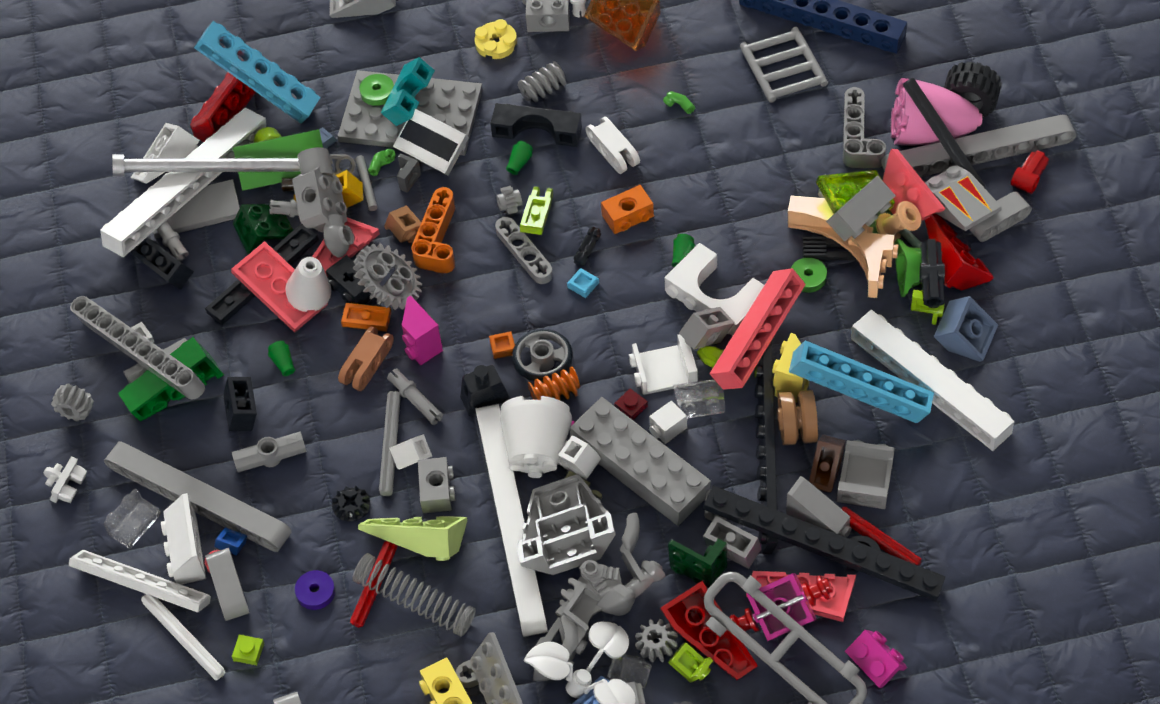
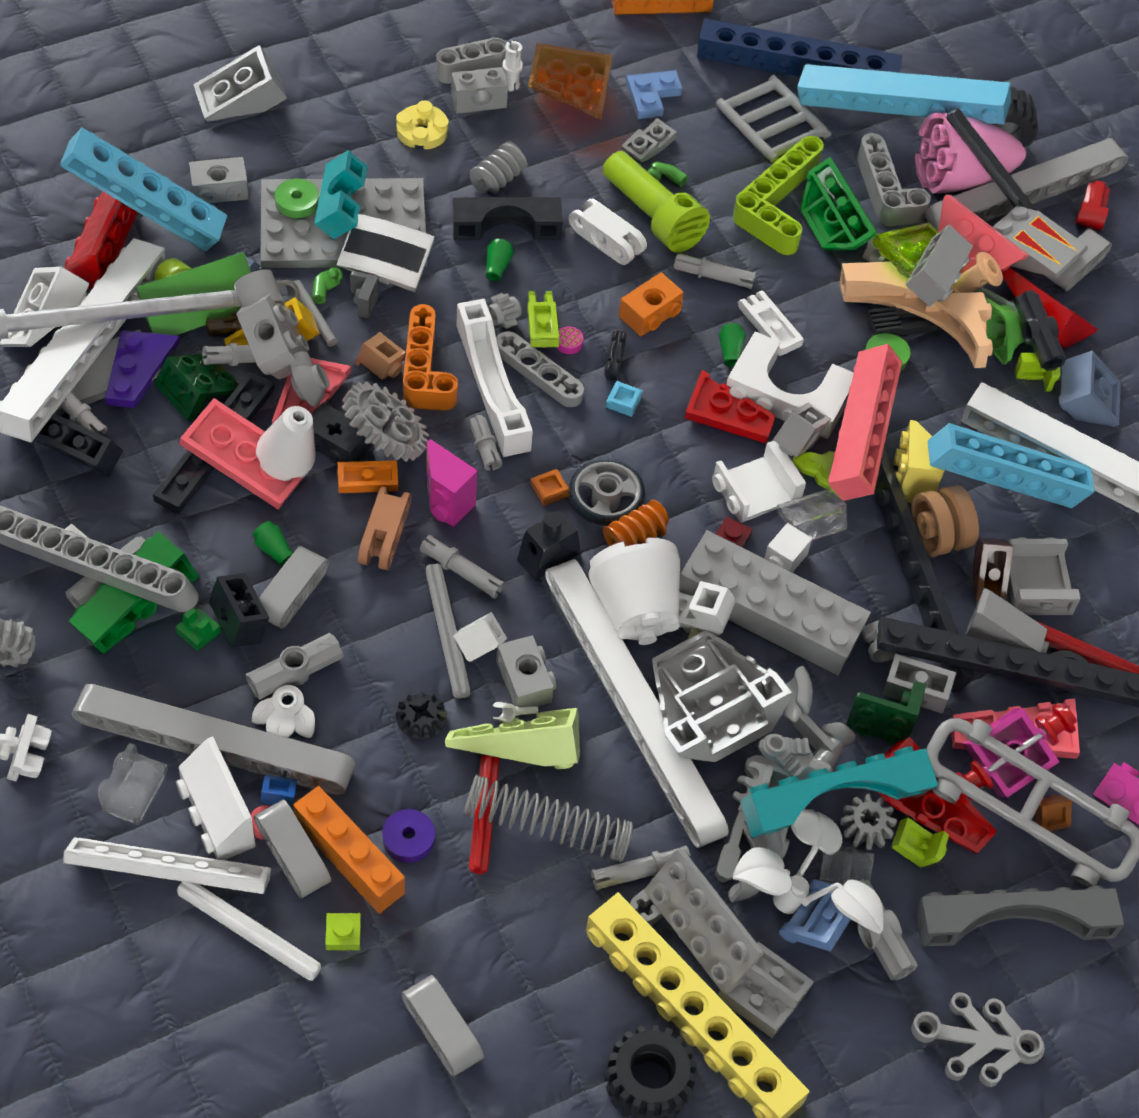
camera: 25 degrees left, 0 degrees up
none -> dark purple wing [105,330,180,408]
none -> green tile [175,608,221,651]
none -> light grey brick [189,157,249,204]
none -> white plate [252,685,315,738]
none -> light grey beam [259,546,329,629]
none -> orange brick [293,785,405,914]
none -> white arch [456,299,533,457]
none -> light grey axle [469,415,502,471]
none -> white hand [493,702,538,722]
none -> dark pink tile [556,326,583,355]
none -> light grey pin [591,845,691,891]
none -> lime piece [603,151,710,253]
none -> light grey slope [622,118,677,163]
none -> medium blue plate [626,70,682,119]
none -> light grey axle [674,254,756,289]
none -> red wing [685,370,776,444]
none -> lime beam [733,136,824,255]
none -> white hinge [738,291,804,356]
none -> teal arch [740,746,938,838]
none -> medium azure brick [797,64,1011,125]
none -> green wedge [801,157,878,250]
none -> dark orange tile [1034,794,1072,831]

